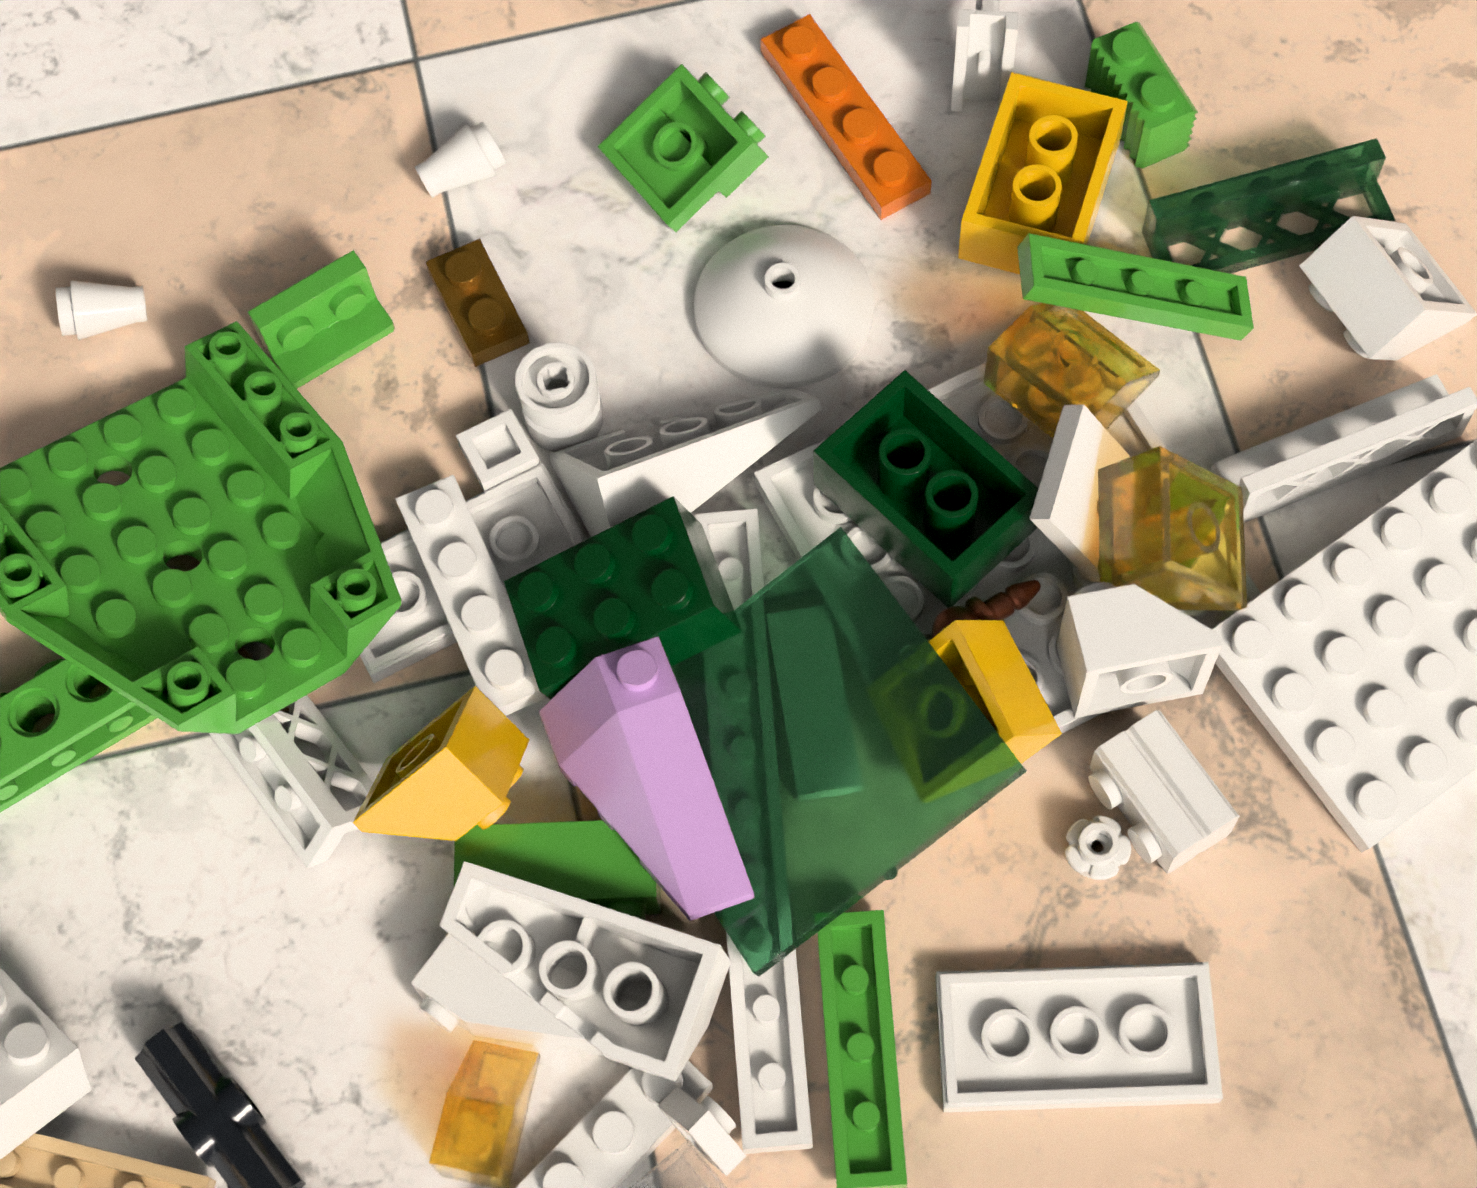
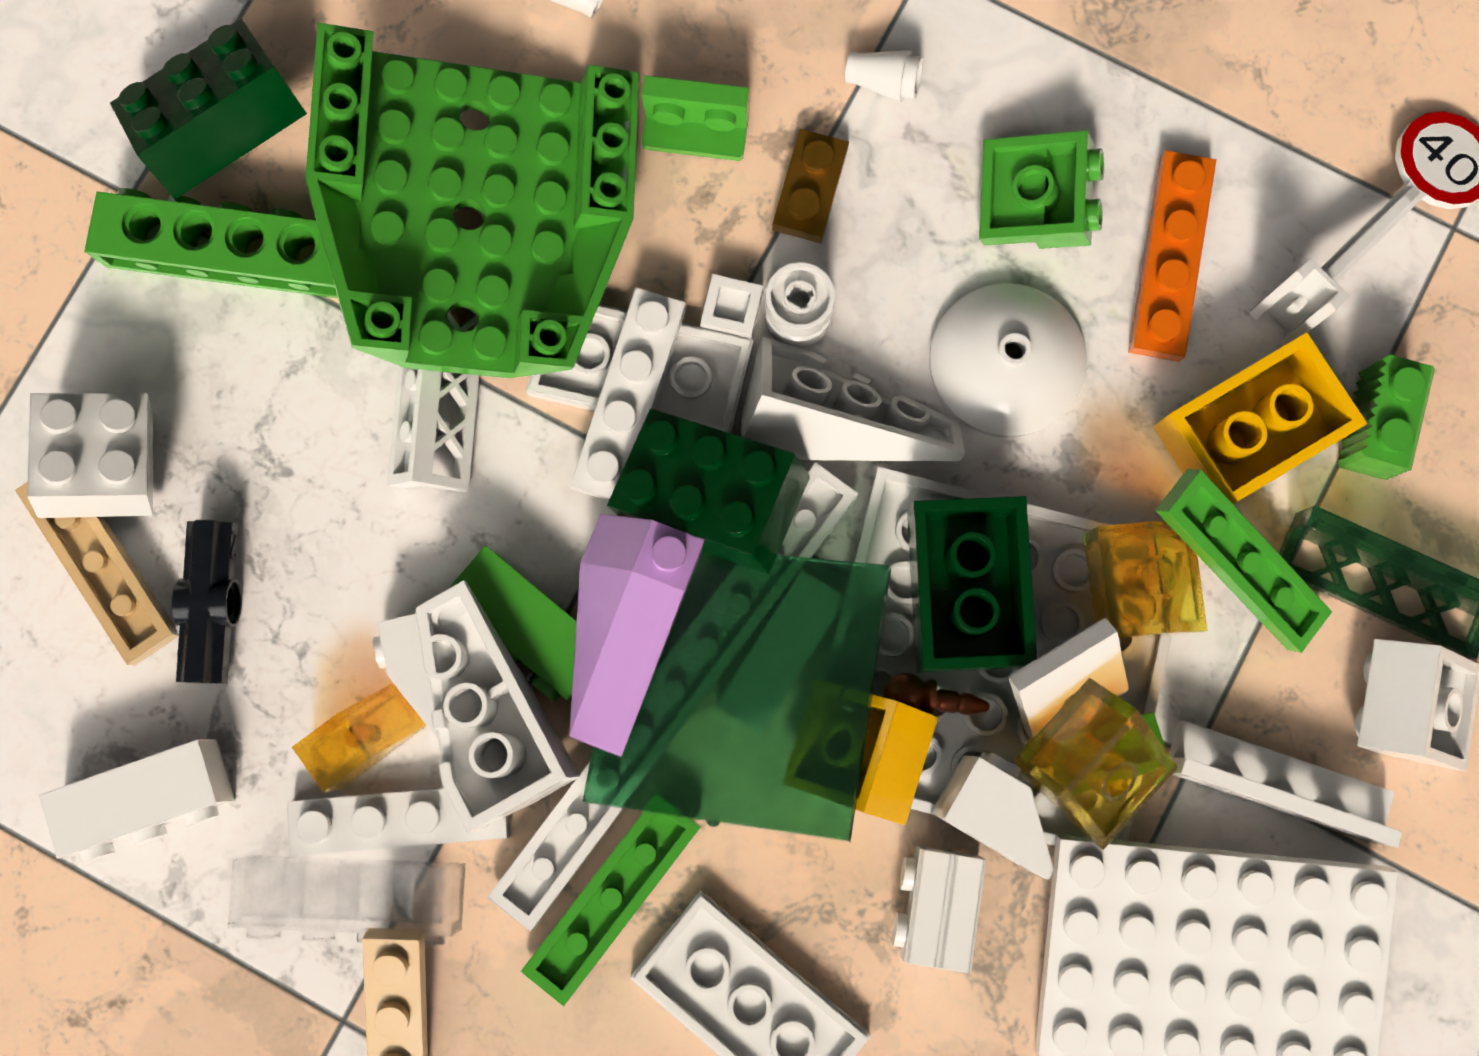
camera: 40 degrees right, 15 degrees up
yellow slope [353,686,530,841] -> none
white plate [658,1087,746,1176] -> none
white plate [1065,816,1131,880] -> none

